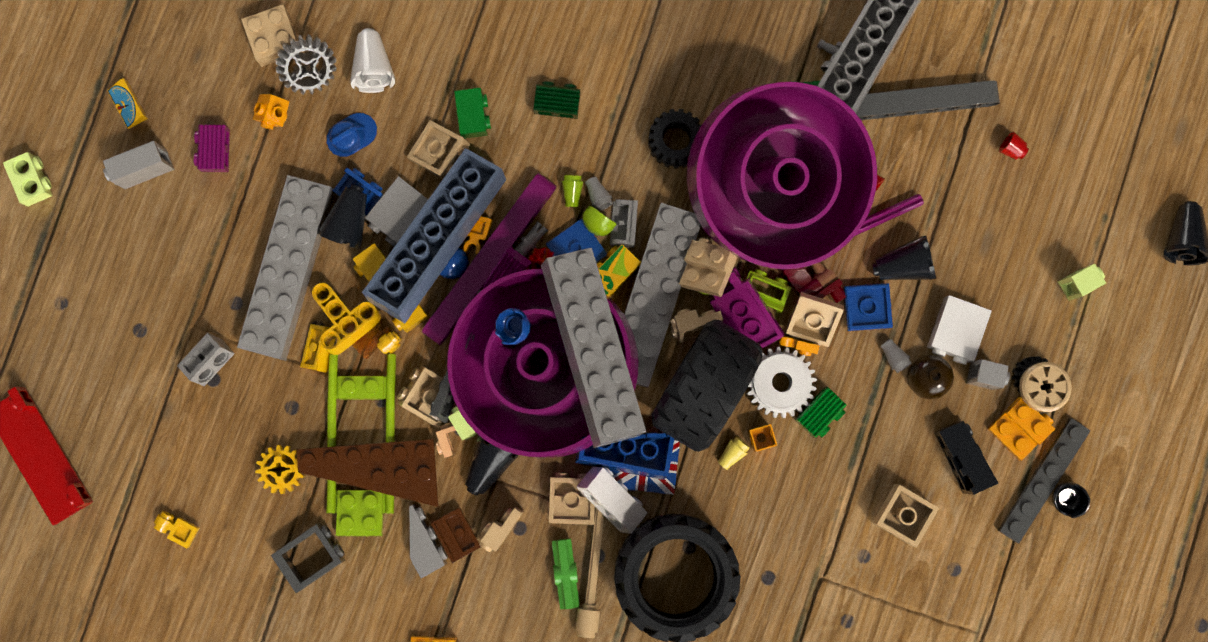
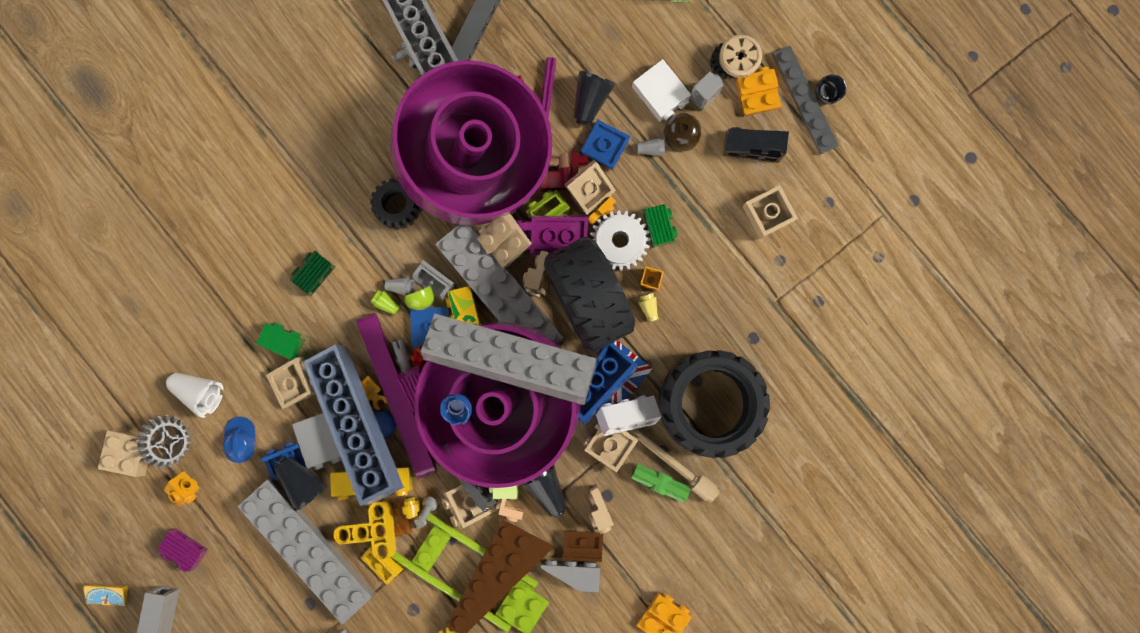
camera: 55 degrees left, 0 degrees up
none -> light grey piece [414,496,438,529]

